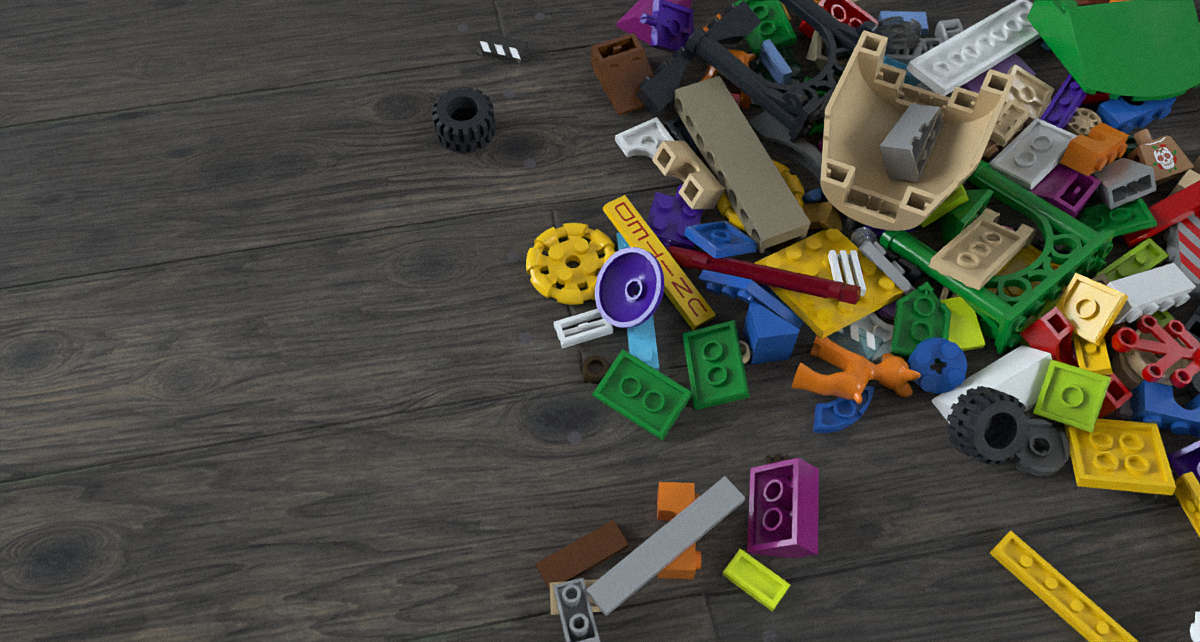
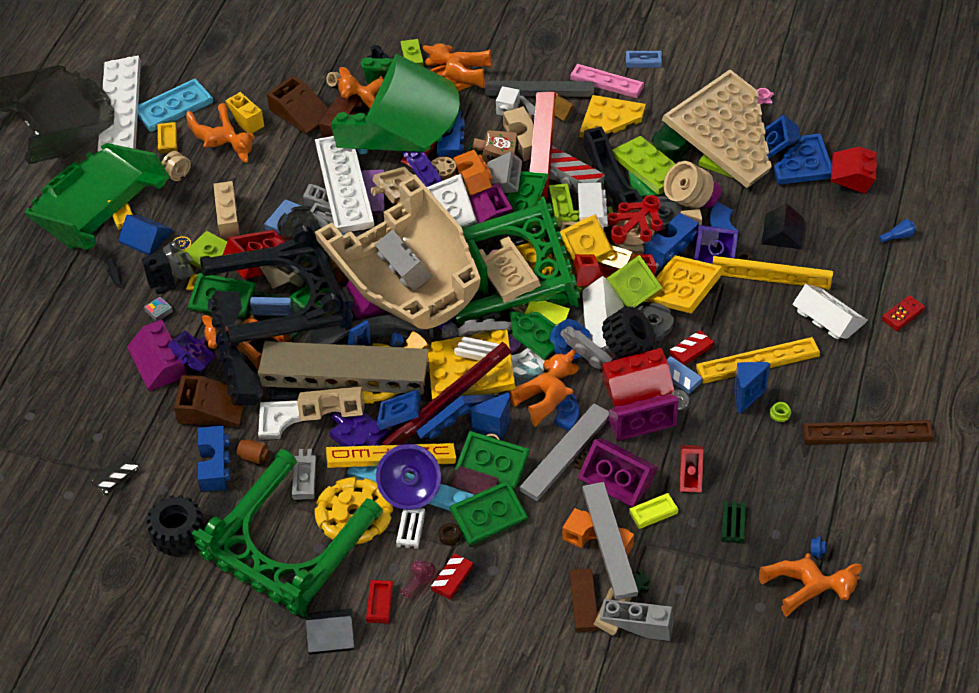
camera: 60 degrees left, 10 degrees down
none -> green arch [192,449,383,618]
none -> blue arch [198,426,230,492]
none -> dark orange brick [237,439,270,465]
none -> light grey hinge [292,449,316,500]
none -> slope [305,608,355,655]
none -> blue slope [347,320,372,346]
none -> red tile [366,580,393,624]
none -> clear pink bar [400,560,435,599]
none -> red tile [431,553,474,600]
none -> clear pink slope [452,466,499,495]
none -> light grey tile [520,403,609,501]
none -> light grey hinge [560,326,613,370]
none -> red slope [602,348,675,407]
none -> magenta slope [608,394,679,441]
none -> dark green piece [632,569,650,596]
none -> medium blue tile [667,356,702,394]
none -> red tile [669,330,714,365]
none -> clear plate [670,390,689,410]
none -> red slope [680,445,703,492]
none -> blue slope [734,362,770,414]

